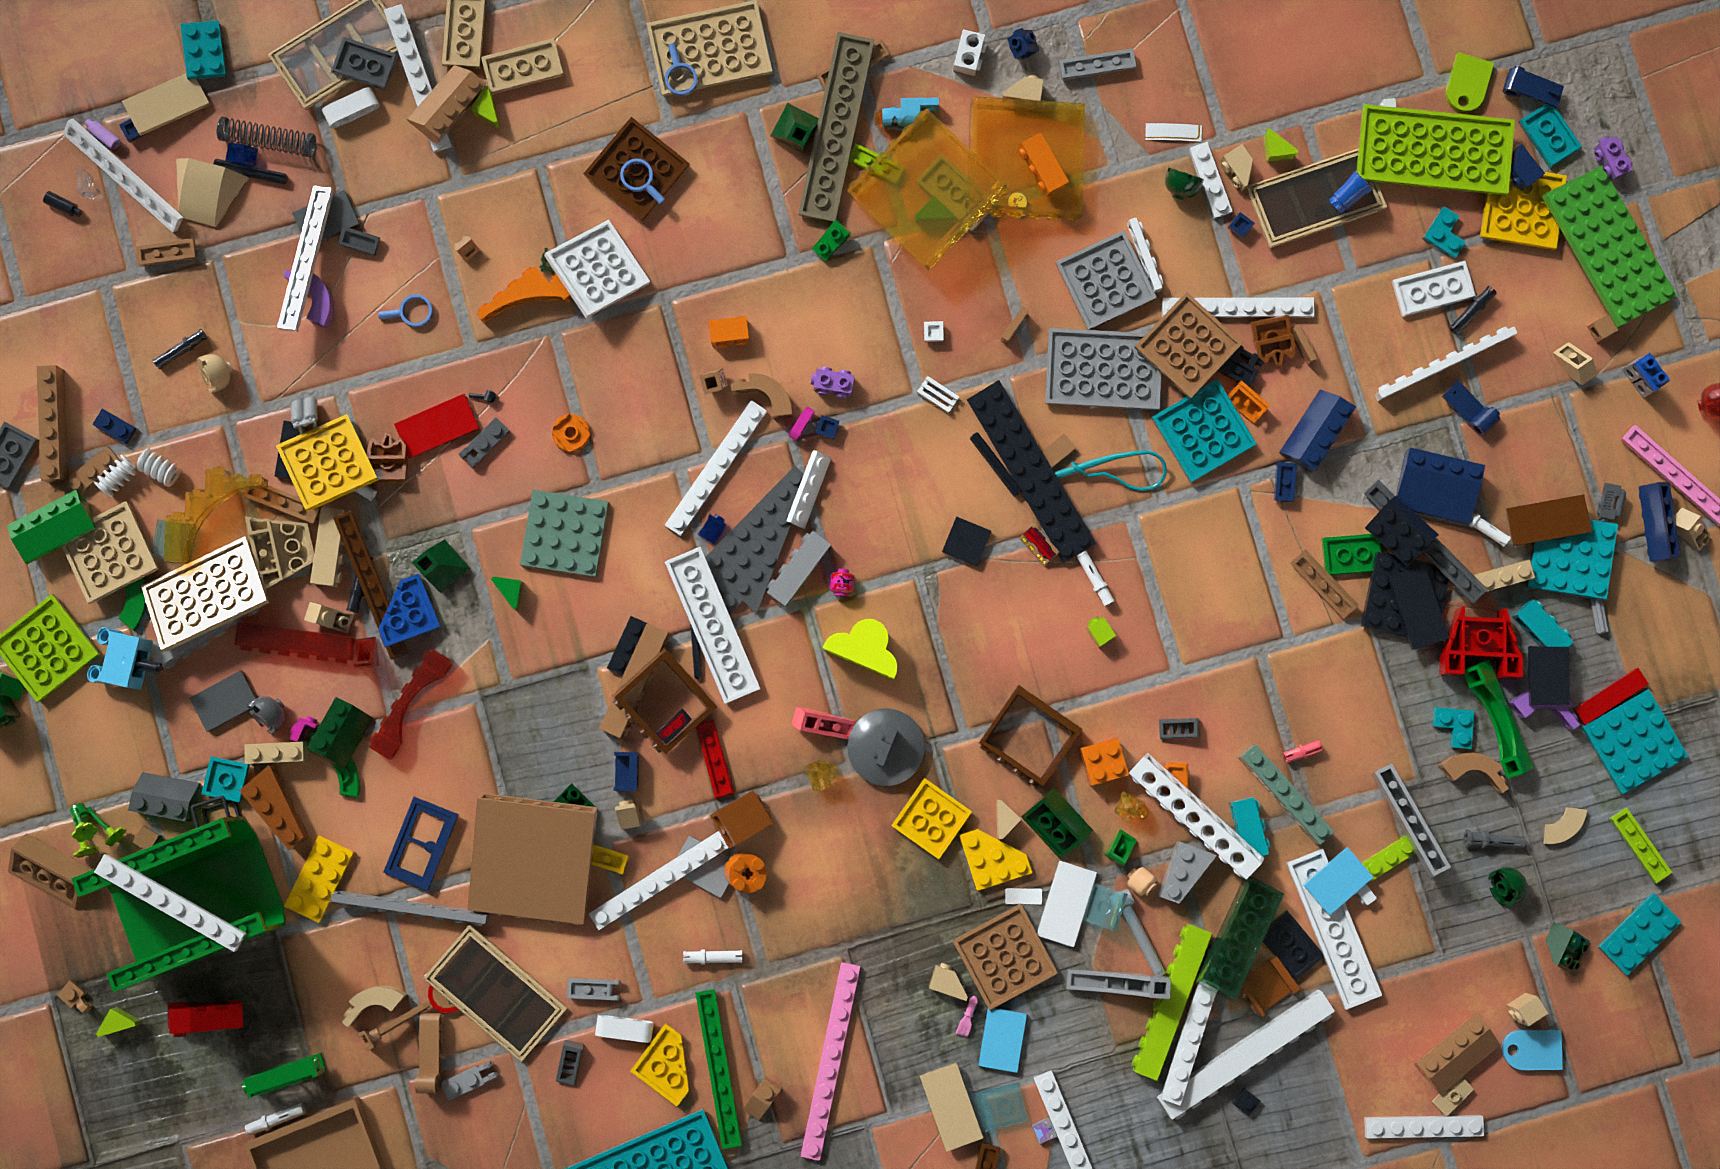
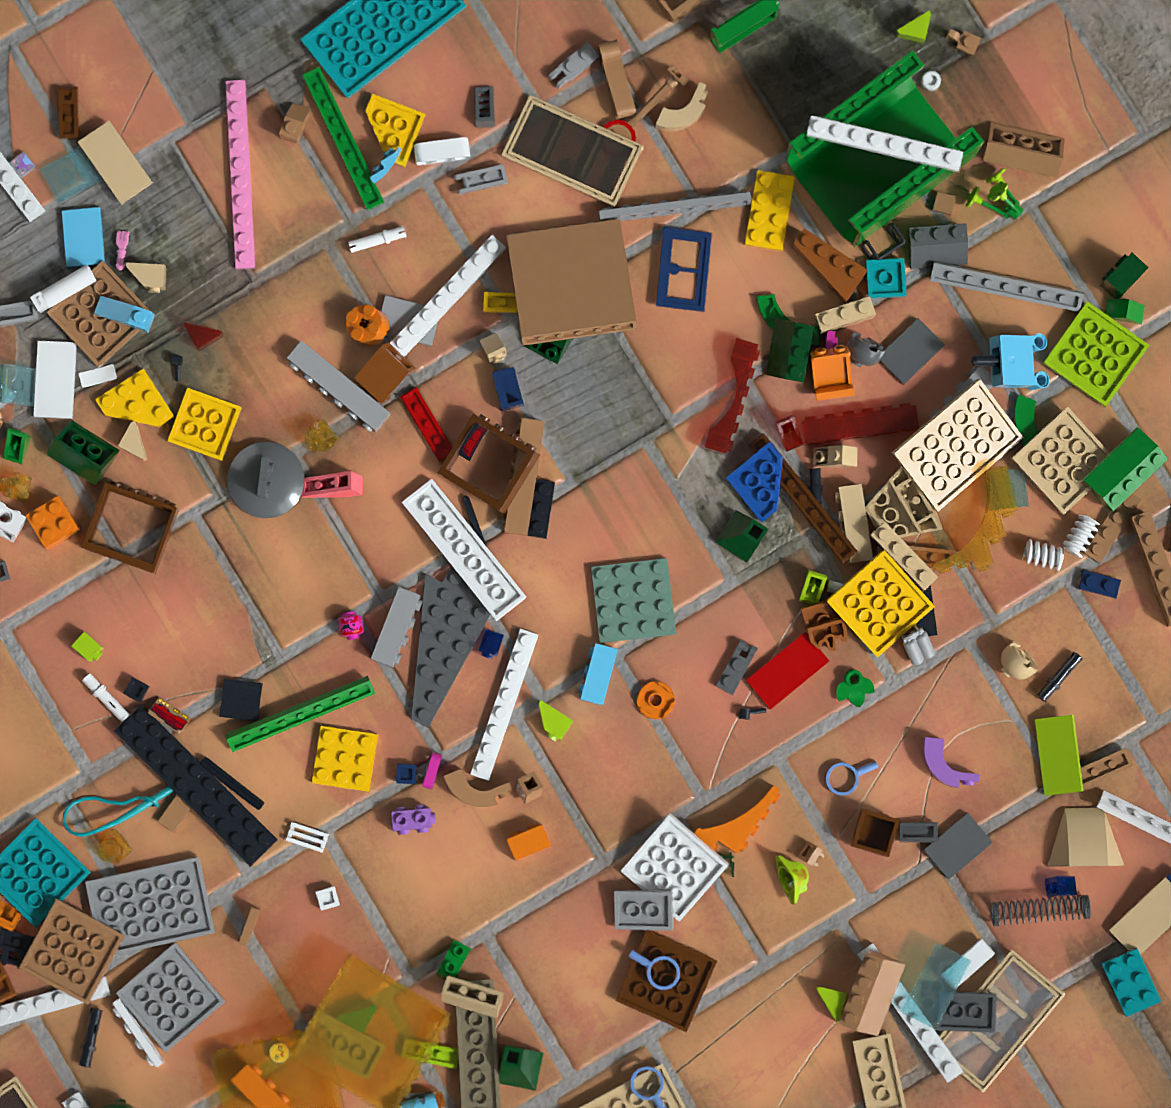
camera: 165 degrees right, 0 degrees up
red wedge [167,1000,243,1037] -> none
black axle [213,159,288,184] -> none
white plate [277,186,334,332] -> none
tan plate [481,38,564,95] -> none
green slope [491,577,523,611] -> none
white plate [787,450,831,529] -> none
neon yellow brick [823,619,897,680] -> none
dark blue plate [1227,212,1255,239] -> none
none -> white piece [30,265,97,313]
none -> black pin [79,1008,103,1068]
none -> medium azure slope [94,296,155,333]
none -> clear yellow piece [98,828,132,864]
none -> black plate [123,677,150,703]
none -> black hand [171,354,183,382]
none -> clear red slope [184,323,223,351]
none -> green plate [225,676,376,752]
none -> light grey brick [287,340,391,432]
none -> yellow plate [312,726,378,792]
none -> medium azure slope [370,146,402,183]
none -> tan brick [441,976,503,1018]
none -> lime slope [539,700,573,742]
none -> medium azure brick [578,643,618,706]
none -> light grey plate [614,890,674,930]
none -> lime hat [775,855,809,904]
none -> lime slope [799,570,827,604]
none -> orange panel [810,345,855,401]
none -> green plate [836,669,875,707]
none -> reddish brown piece [850,809,900,857]
none -> tan brick [869,522,938,591]
none -> clear light blue tile [901,942,971,1030]
none -> white tile [921,71,941,91]
none -> light grey plate [930,261,1084,312]
none -> lime tile [1035,715,1083,796]

